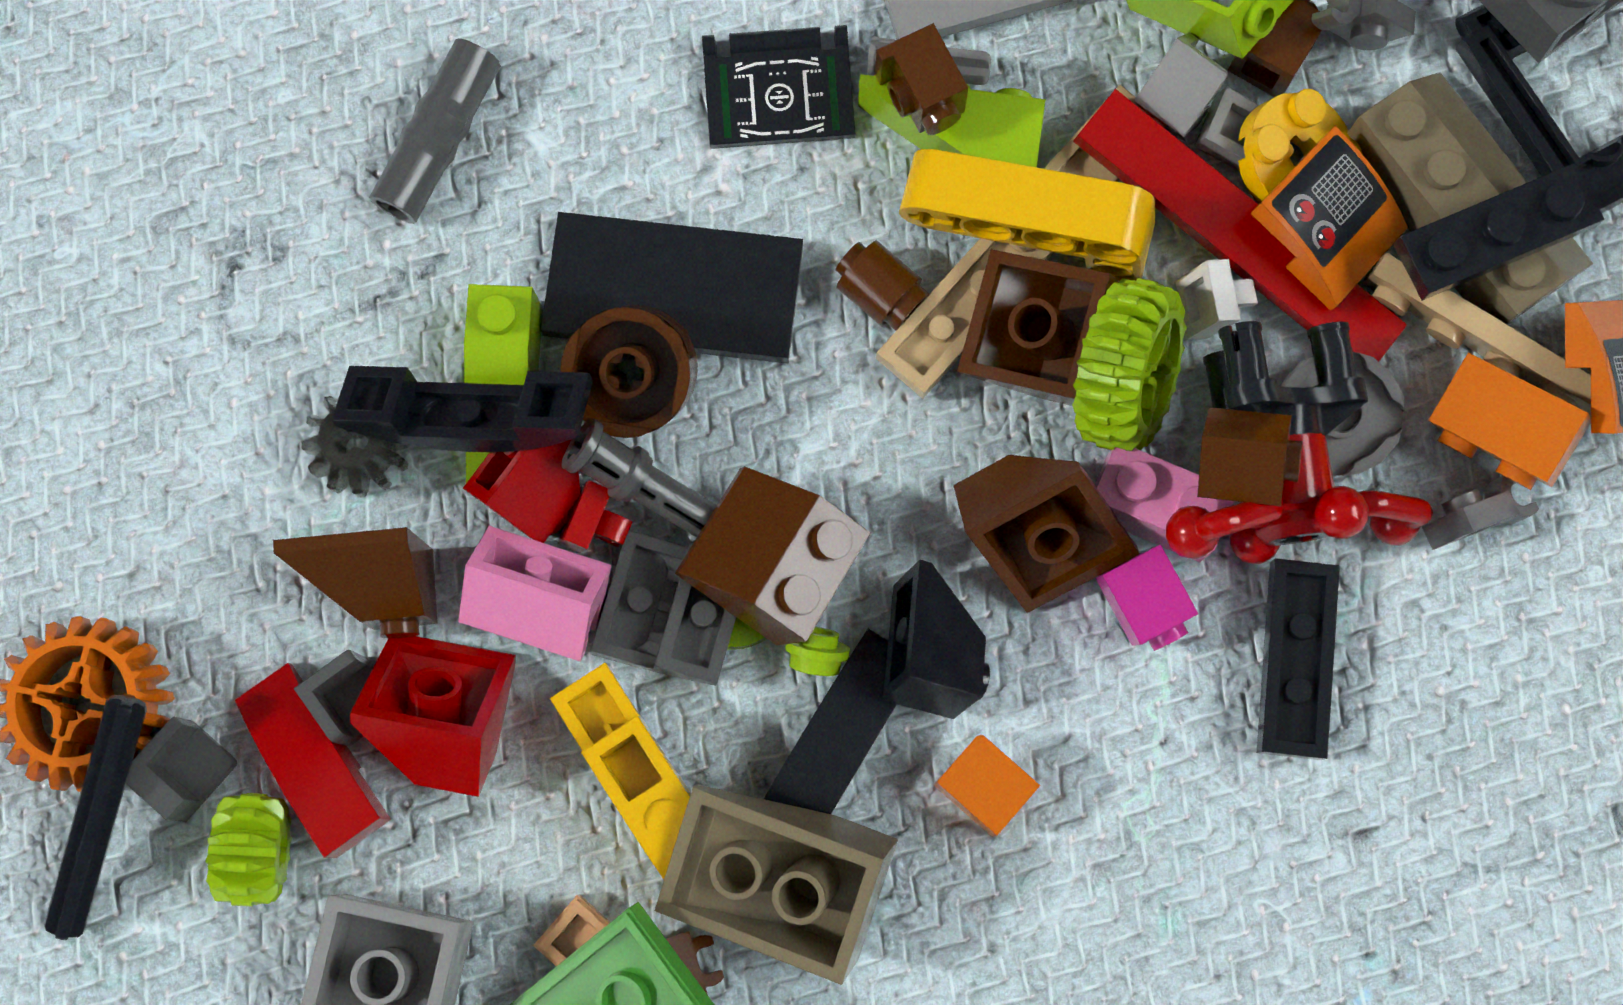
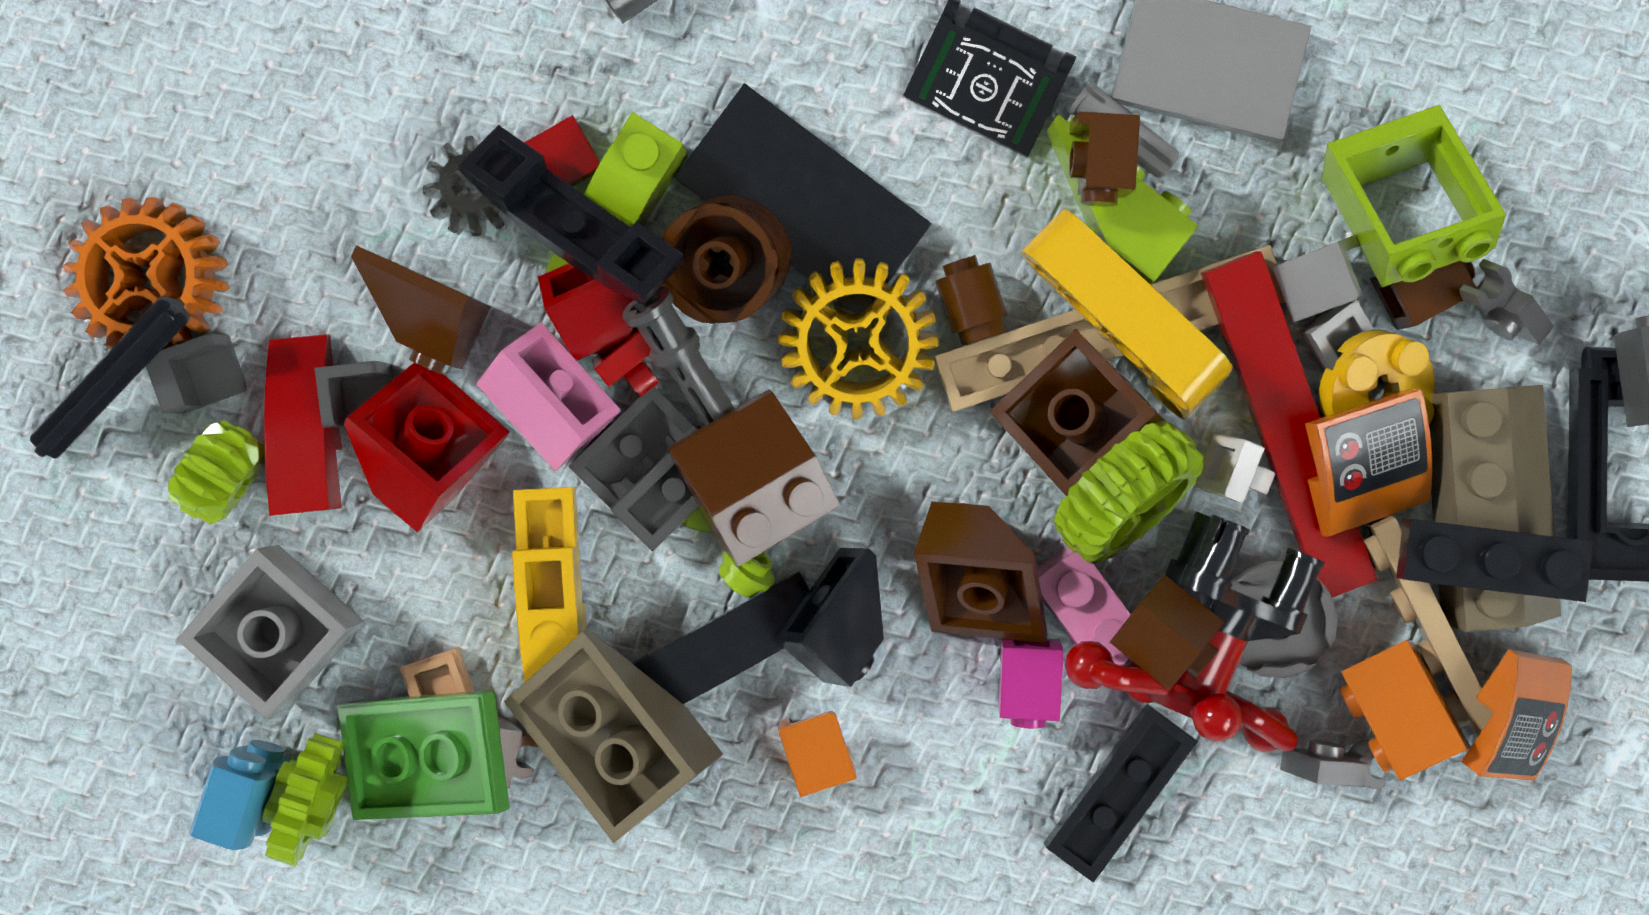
camera: 25 degrees right, 10 degrees up
none -> red tile [524,115,600,187]
none -> yellow gear [778,258,939,419]

